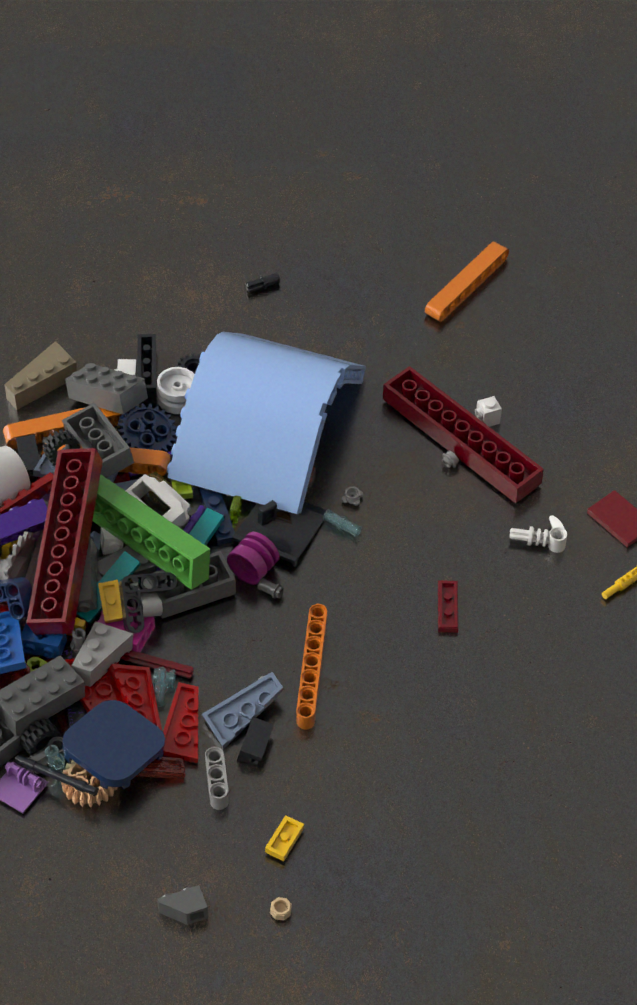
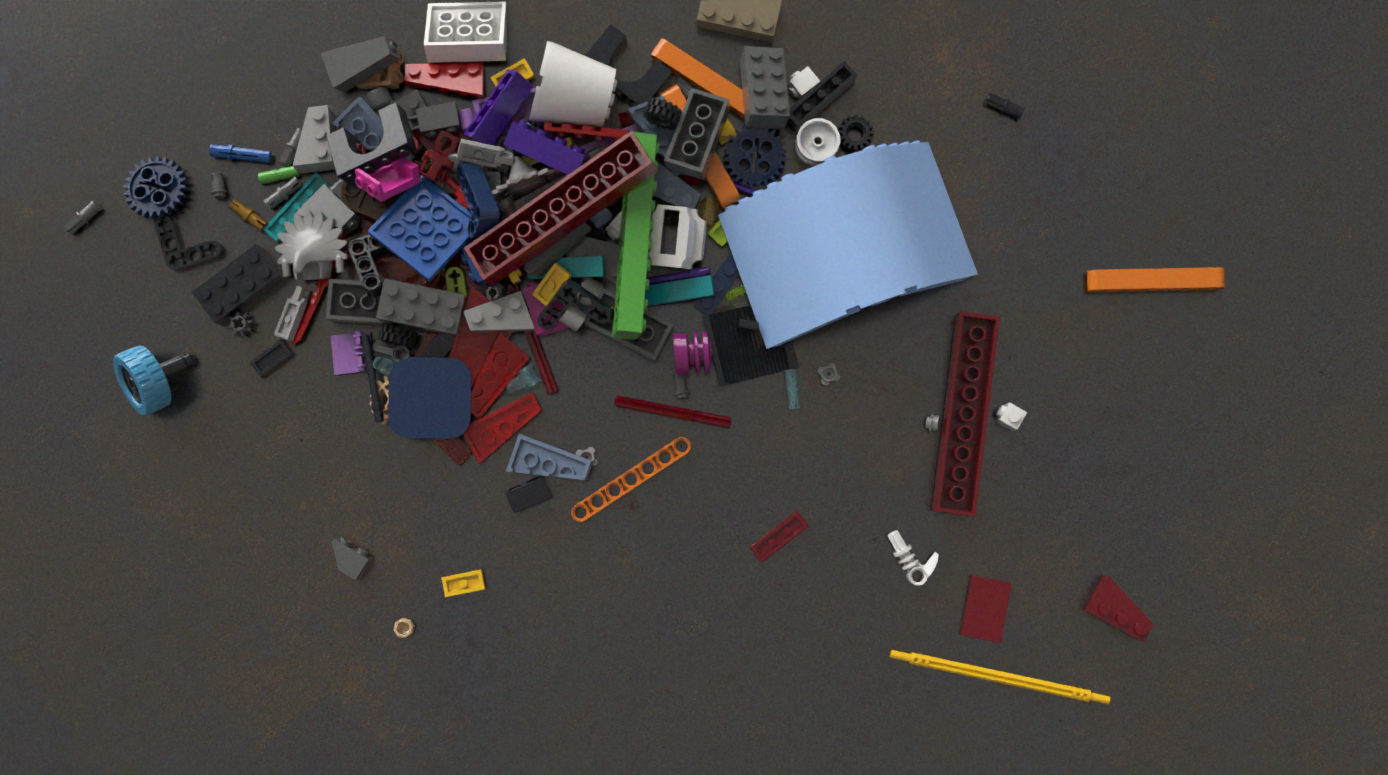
camera: 55 degrees right, 35 degrees up
light grey beam [205,747,229,810] -> none
none -> dark red axle [614,396,732,428]

